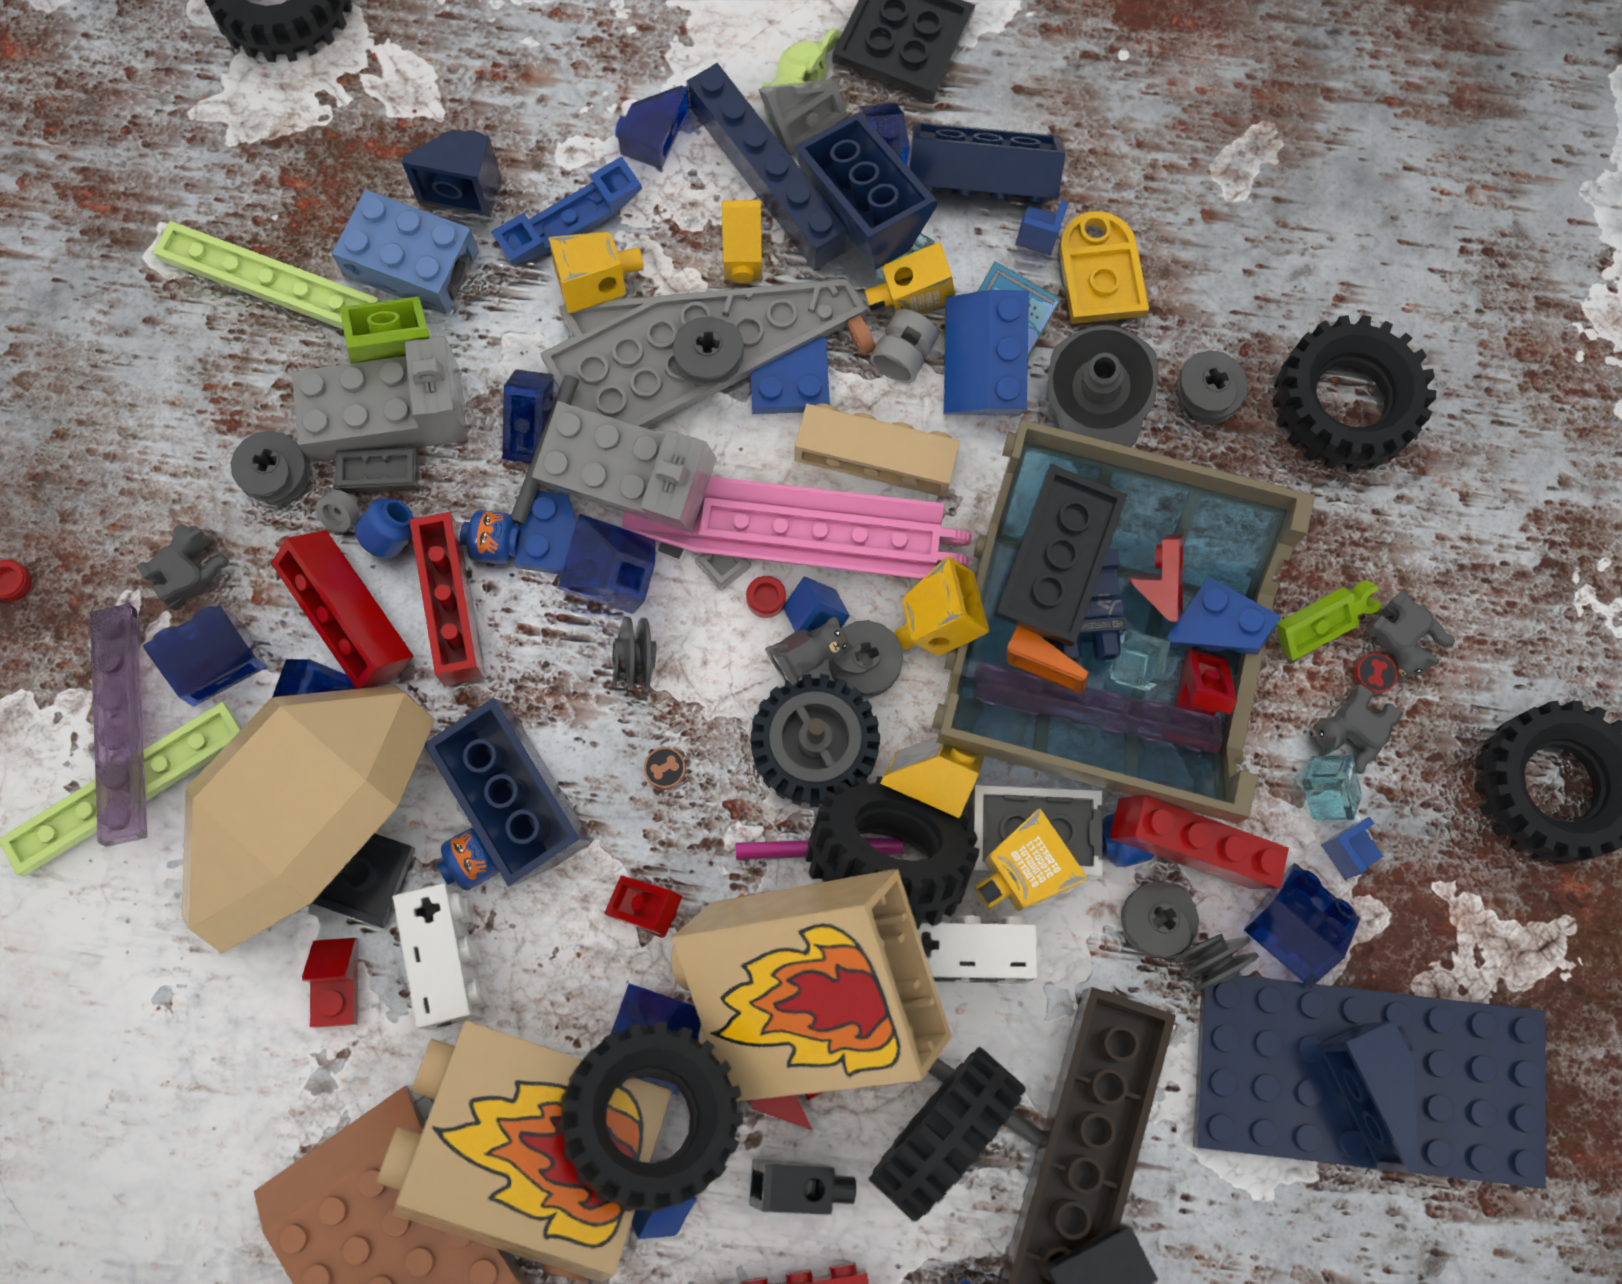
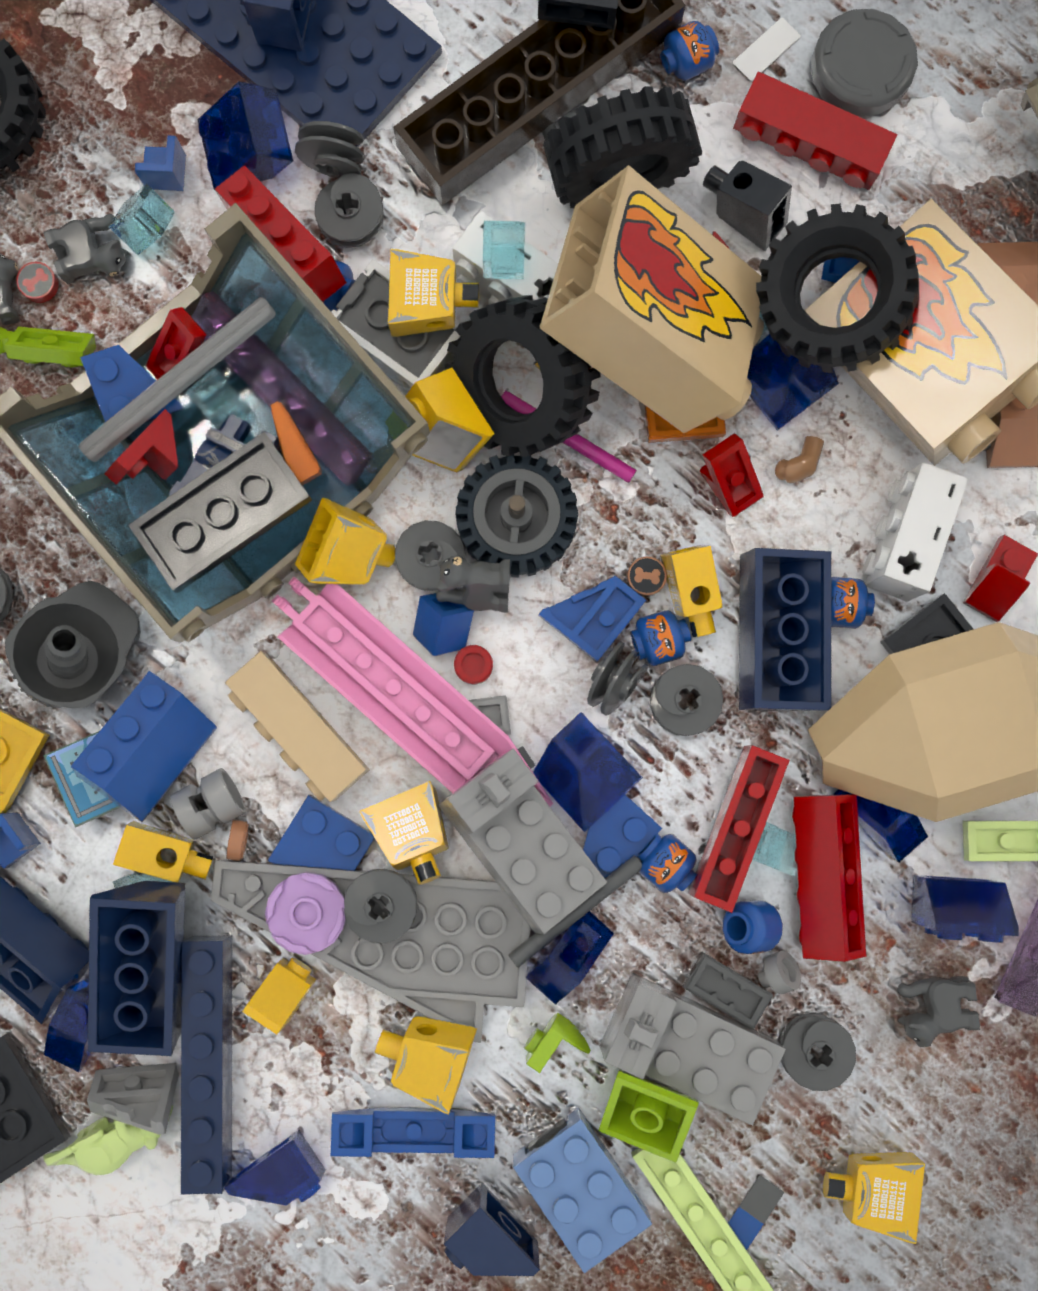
camera: 145 degrees left, 10 degrees up
none -> light grey axle [79,297,276,462]
none -> lavender tile [265,872,346,955]
none -> yellow torso [360,781,449,885]
none -> clear light blue panel [483,221,525,279]
none -> lime plate [524,1013,591,1073]
none -> blue wing [538,576,646,662]
none -> blue head [630,610,691,666]
none -> dark grey piece [650,664,723,736]
none -> yellow torso [660,545,722,637]
none -> sticker [728,1175,784,1250]
none -> clear light blue panel [752,822,797,876]
none -> medium nougat arm [775,436,824,483]
none -> yellow torso [823,1152,925,1244]

